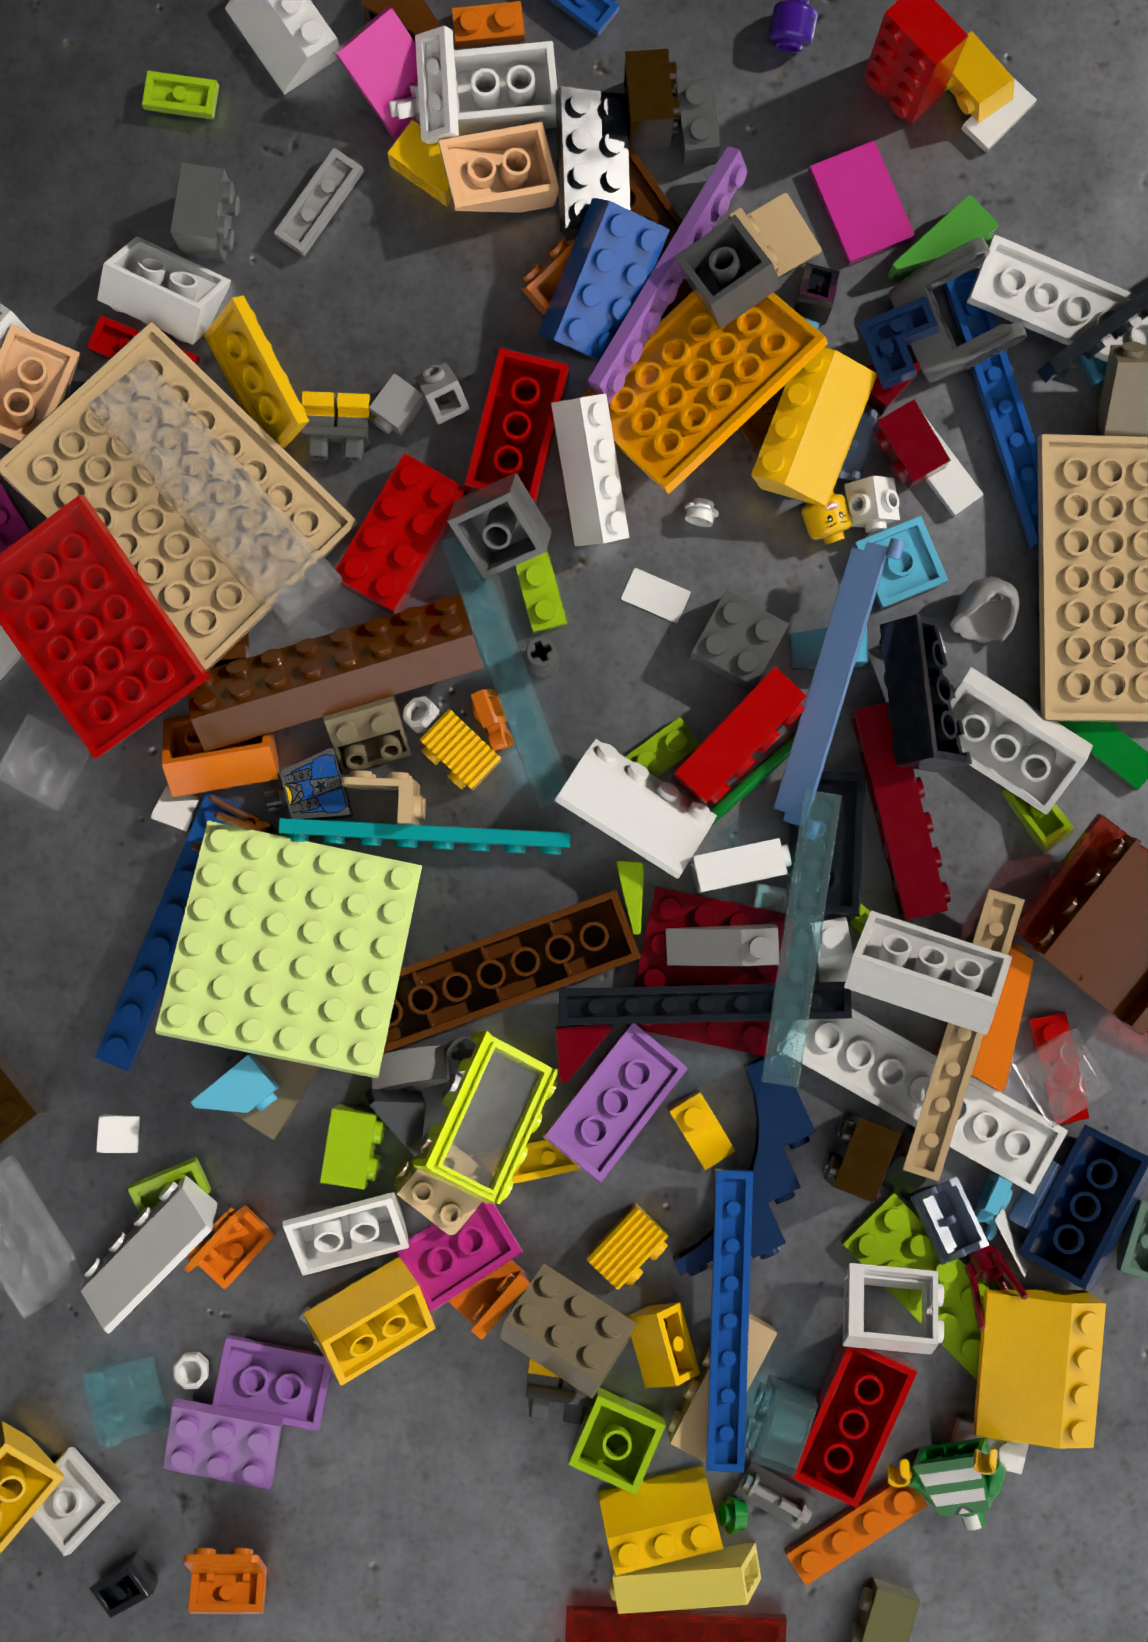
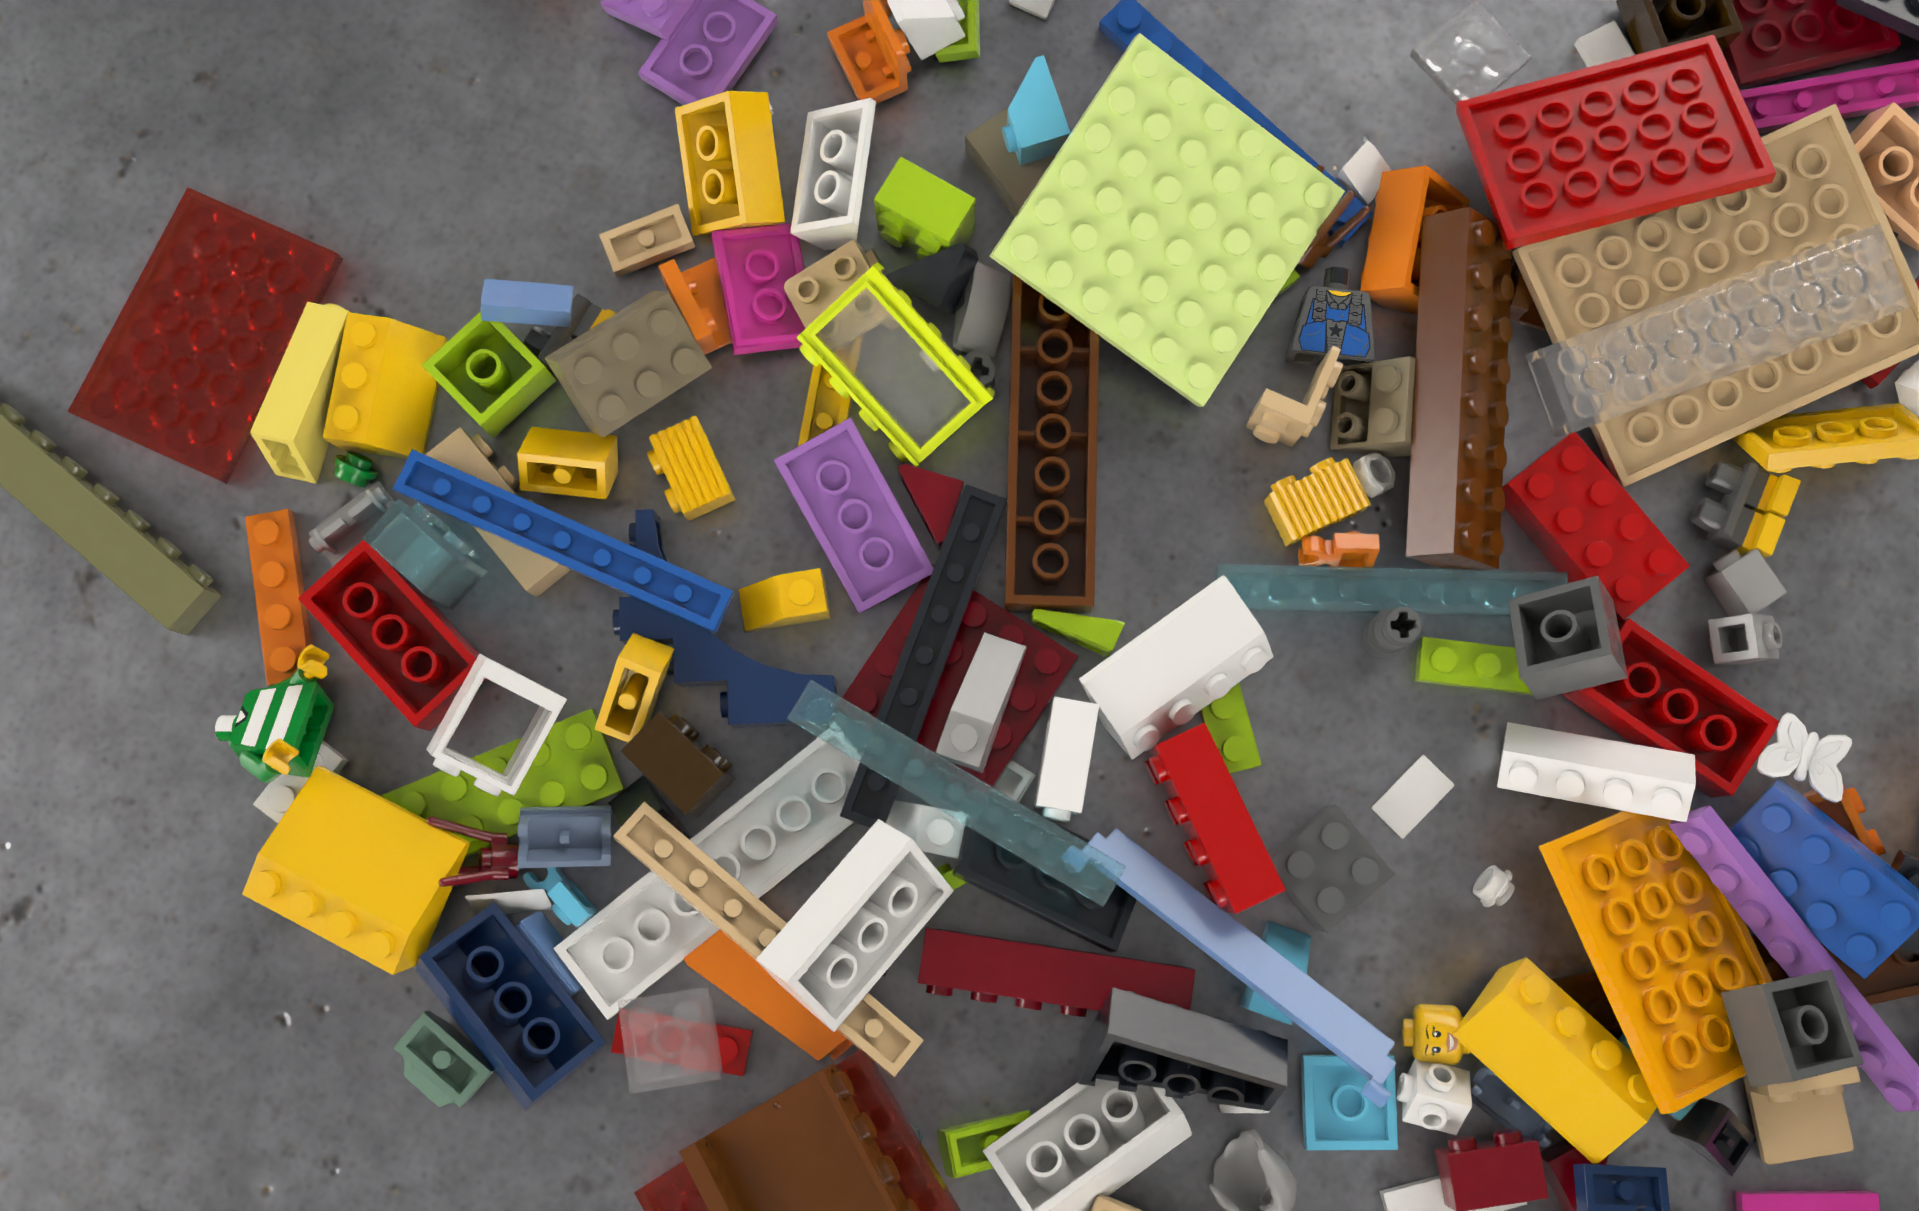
camera: 115 degrees right, 5 degrees down
teal plate [279,818,571,855] -> none
green piece [709,715,842,825] -> none
none -> medium blue slope [480,279,573,327]
none -> yellow brick [594,633,675,743]
none -> tan plate [599,204,695,278]
none -> white piece [1757,712,1852,803]

